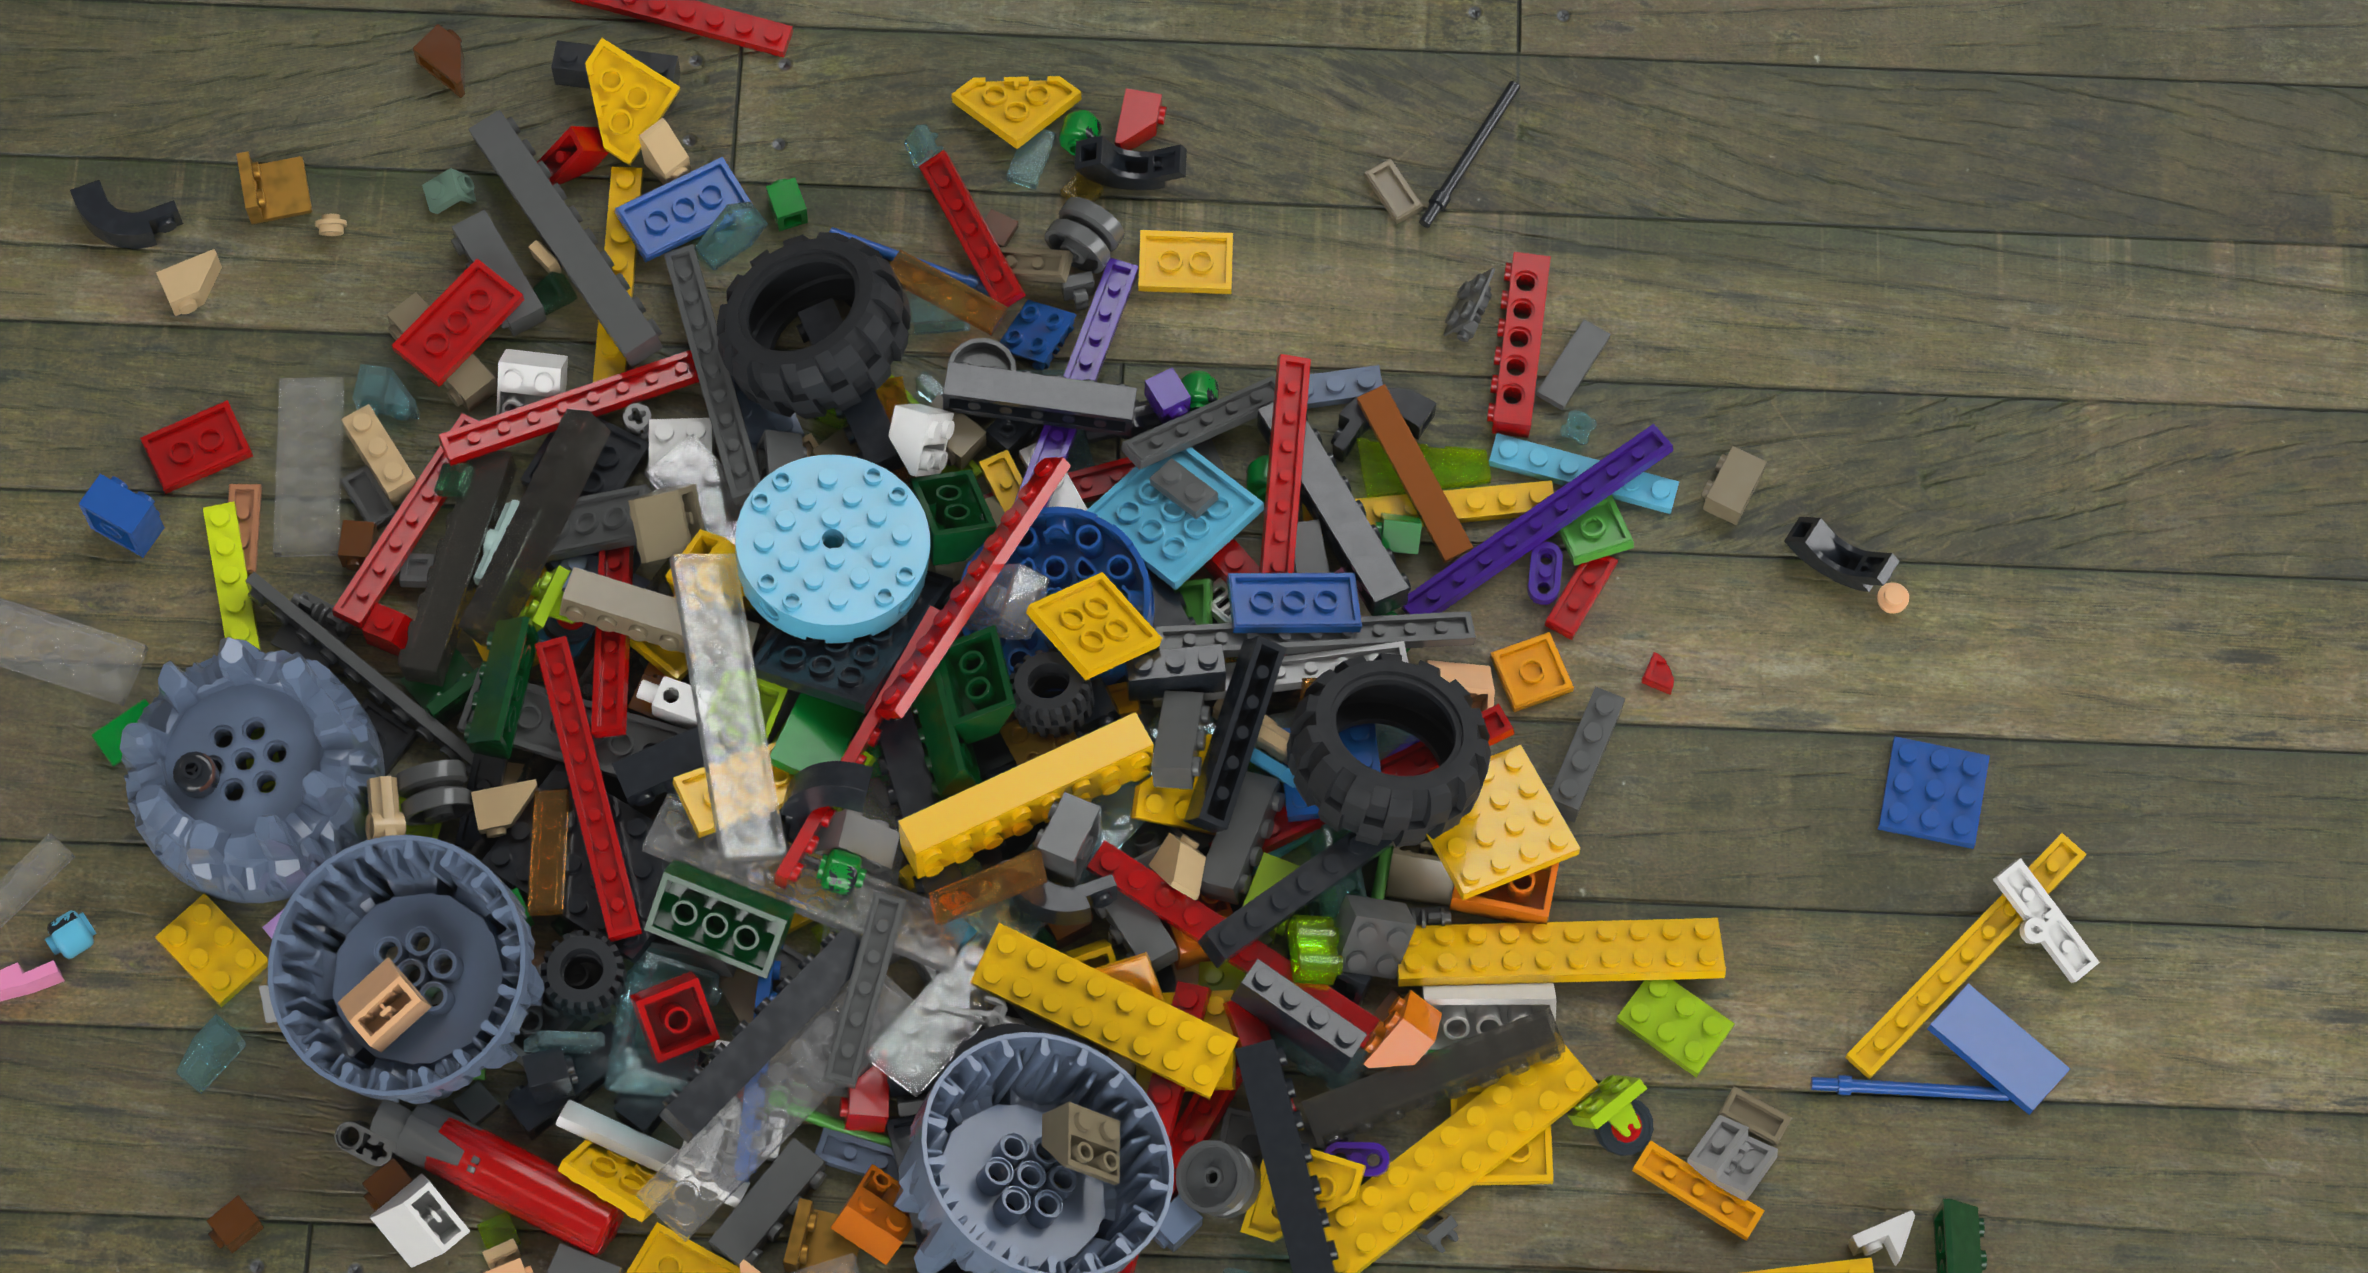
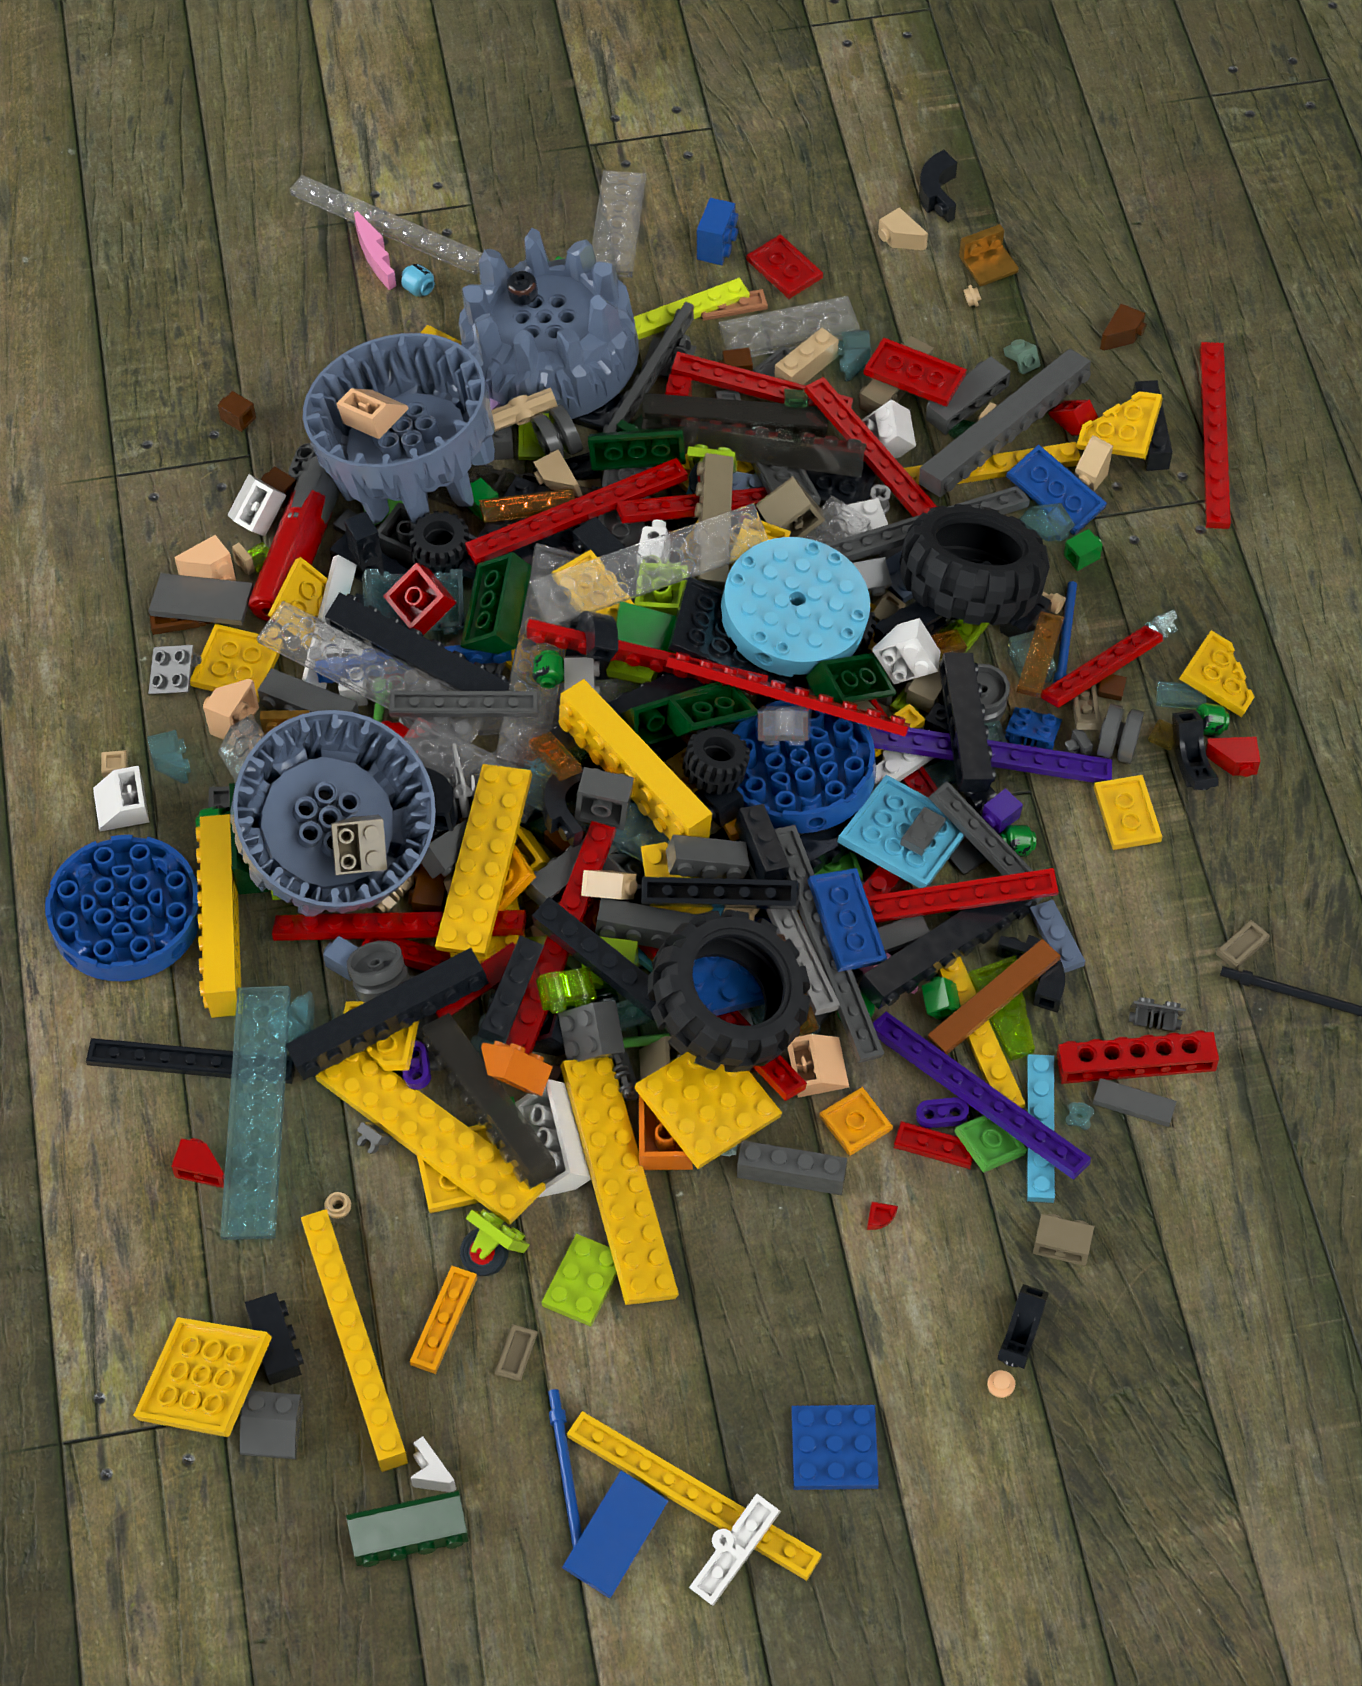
camera: 80 degrees right, 10 degrees down
clear light blue tile [524,1031,605,1054] -> none
yellow plate [1026,572,1162,680] -> none
light grey slope [1687,1115,1778,1201] -> none

